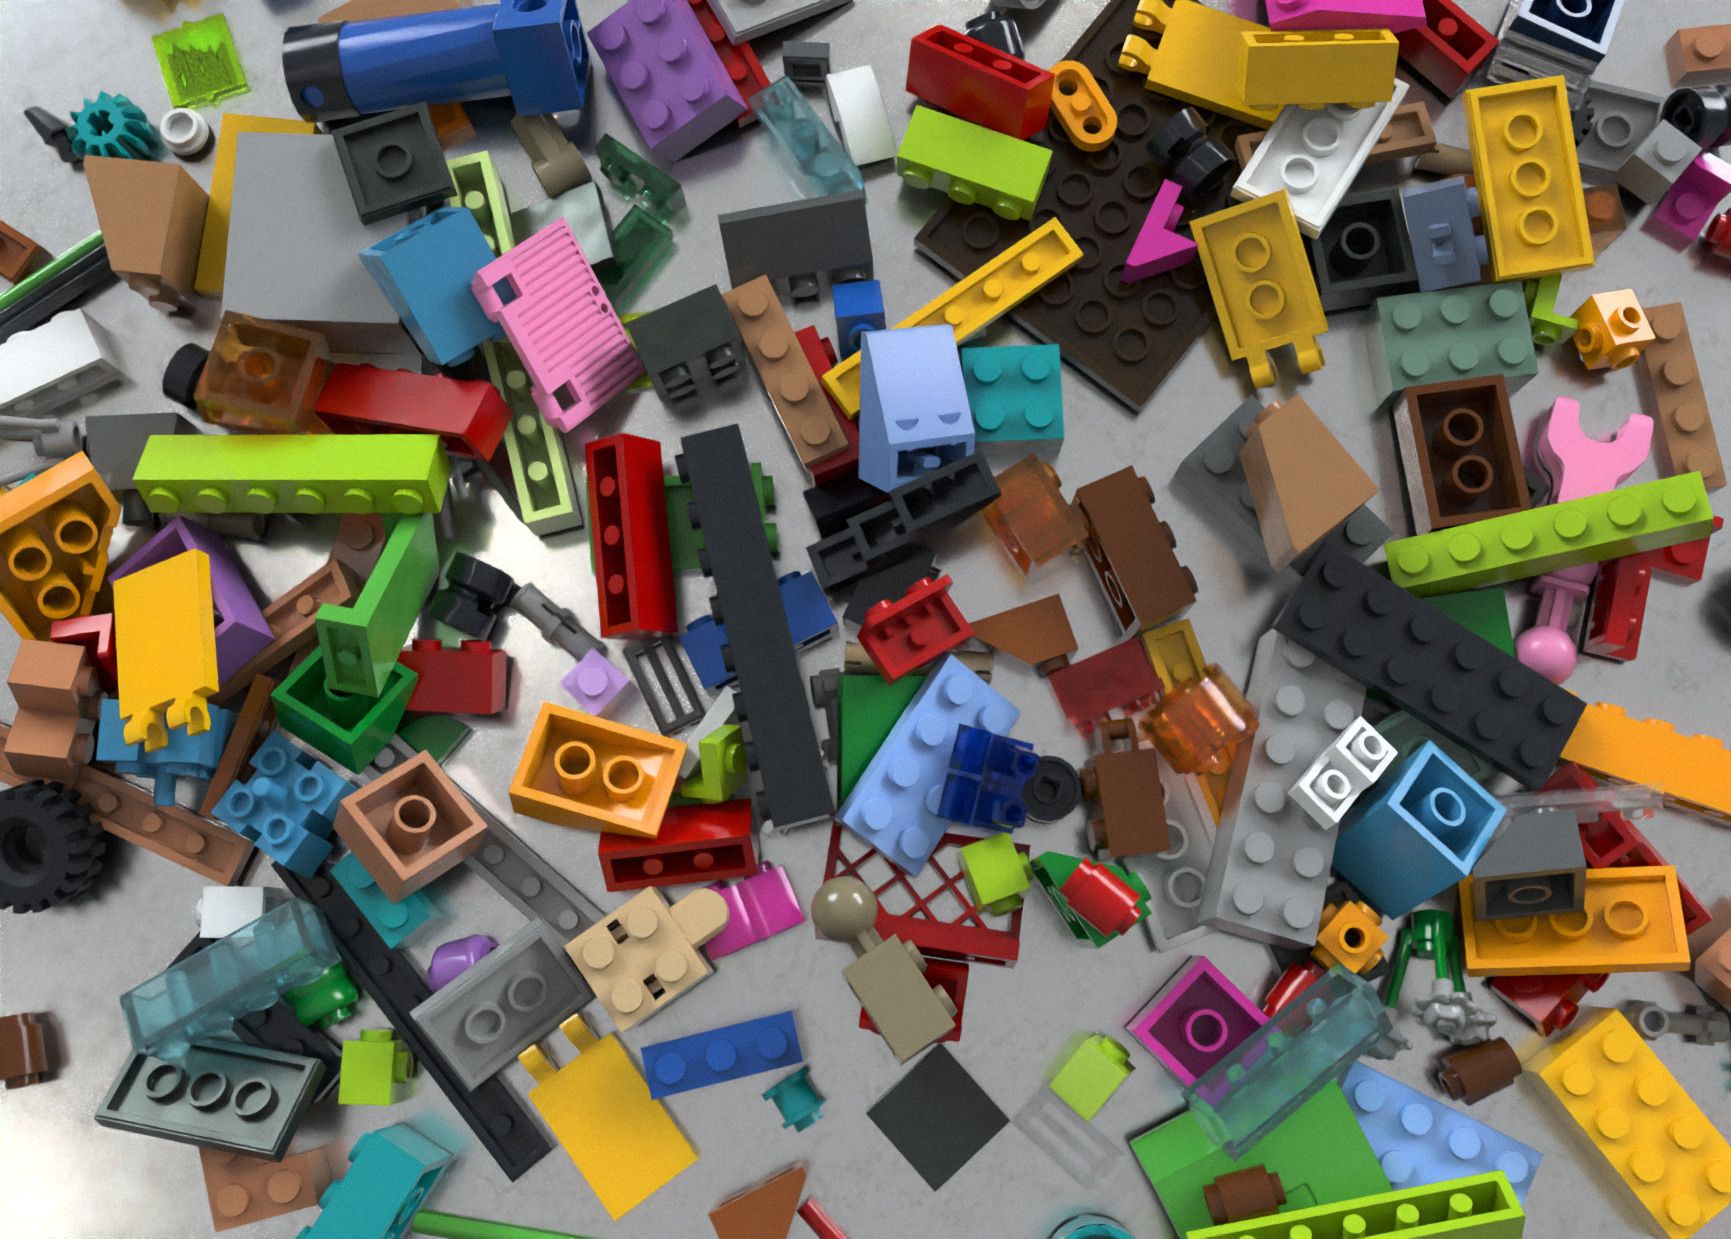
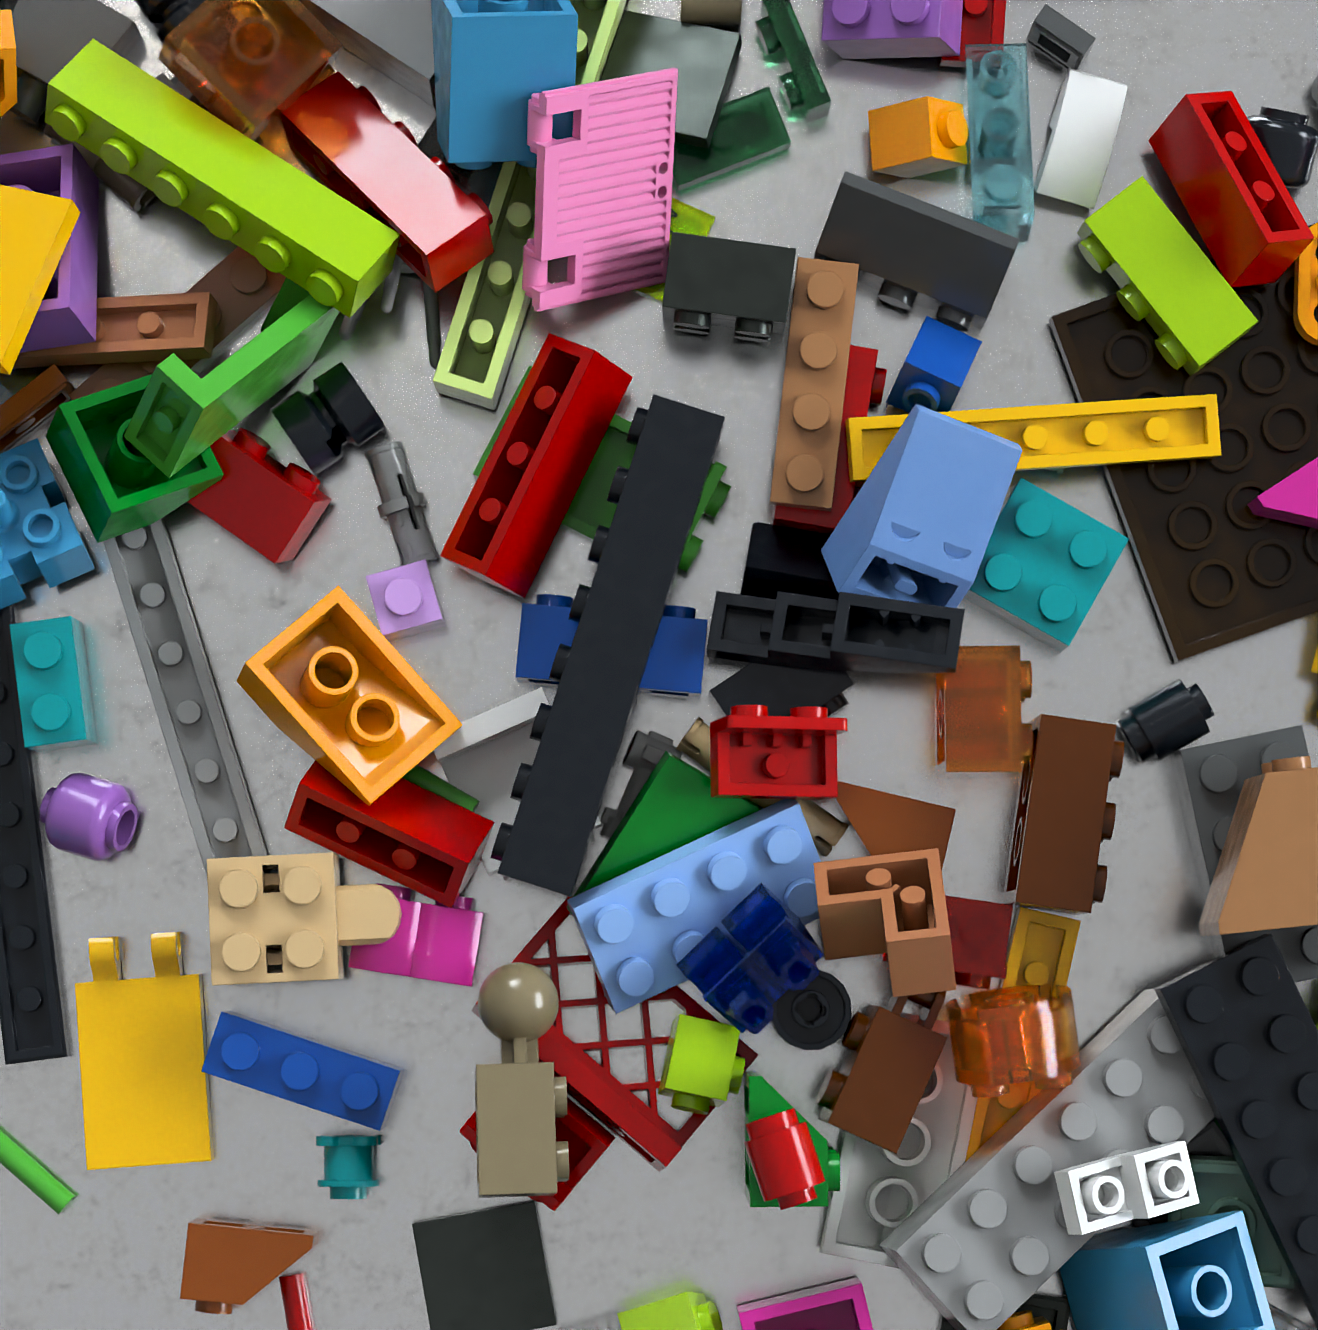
camera: 25 degrees right, 5 degrees up
nougat brick [333,749,488,905] -> none
green tile [398,716,470,765] -> none
light grey tile [409,917,595,1092] -> none
dark grey tile [622,635,707,737] -> none
lime bracket [680,724,748,804] -> none
none -> nougat brick [813,848,956,997]
none -> light orange brick [868,96,968,178]
none -> black brick [1117,679,1214,763]

